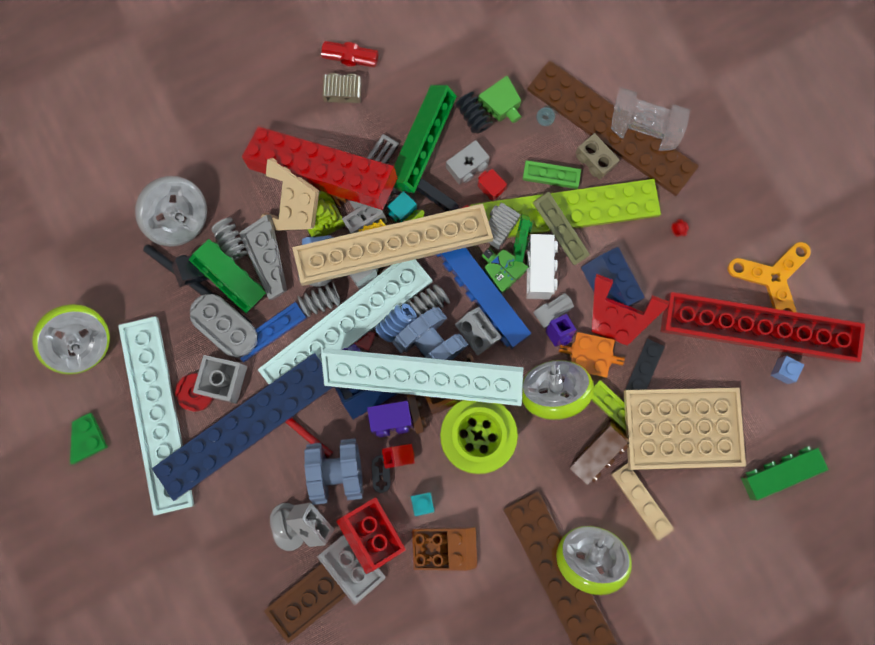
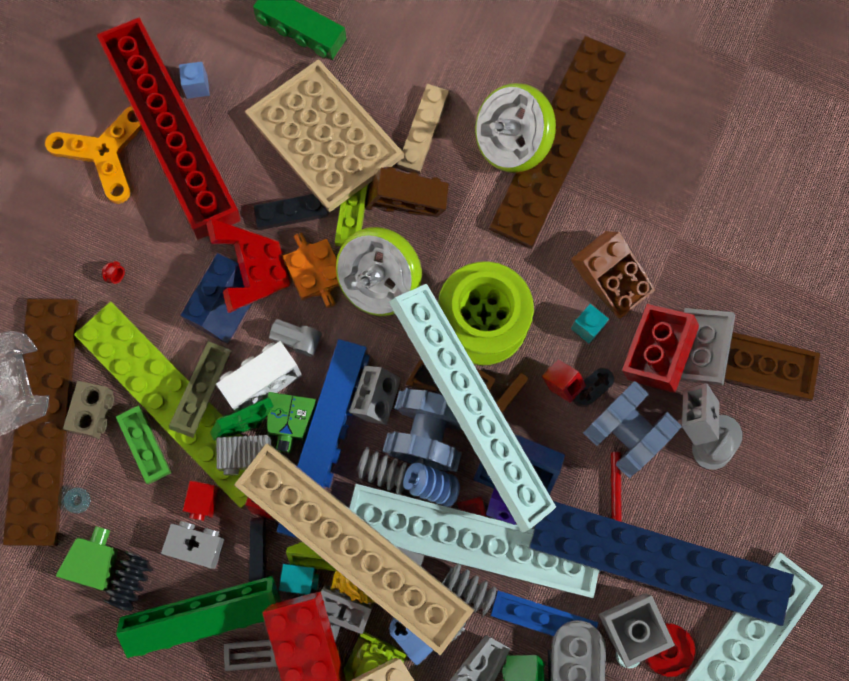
camera: 130 degrees left, 5 degrees down
dark purple brick [367,401,413,437] -> none
dark purple brick [545,314,577,347] -> none

